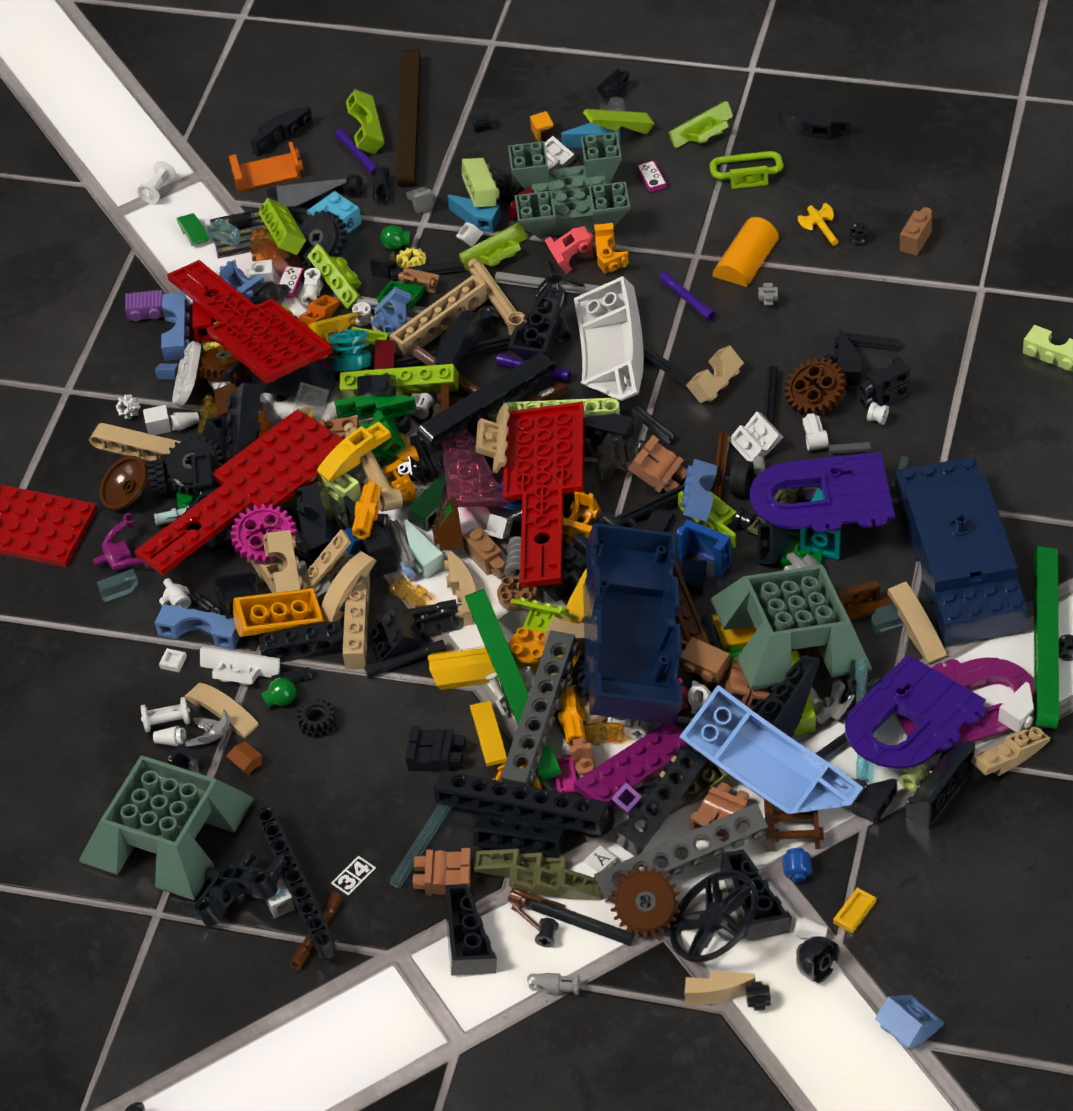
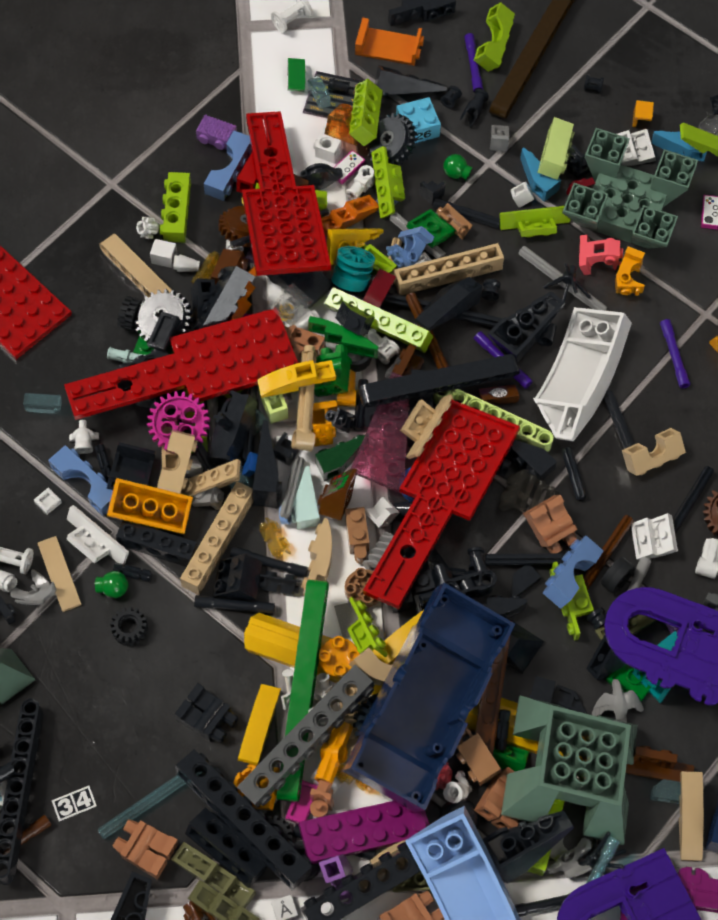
camera: 20 degrees right, 15 degrees up
magenta piece [92,513,152,571] -> none
reddish brown dish [99,456,148,510] -> none
medium blue slope [155,363,179,380] -> none
white tile [172,341,201,407] -> none
medium blue tile [219,259,265,300] -> none
dark orange piece [226,741,262,775] -> none
tan slope [320,551,377,623] -> none
white wheel [352,302,372,326] -> none
light orange piece [352,482,382,540] -> none
light yellow gear [396,247,426,268] -> none
tan piece [468,259,525,335] -> none
light orange tile [563,491,601,538] -> none
blue panel [676,519,732,577] -> none
none -> lime brick [160,172,191,243]

